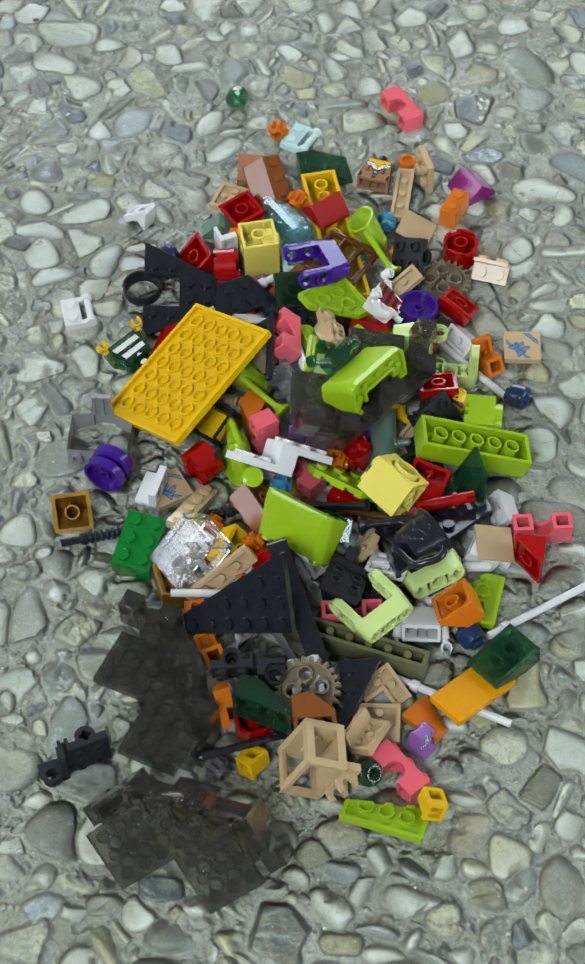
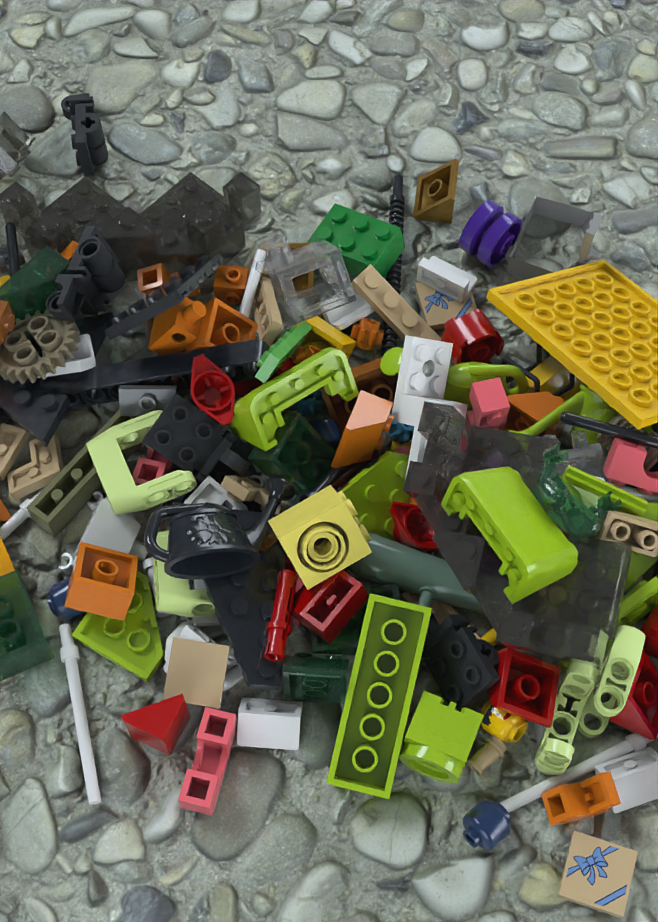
camera: 105 degrees right, 10 degrees up
none -> dark grey plate [118,385,177,416]
none -> red hat [191,354,235,426]
none -> bright green plate [255,321,313,384]
none -> orange slope [331,390,394,468]

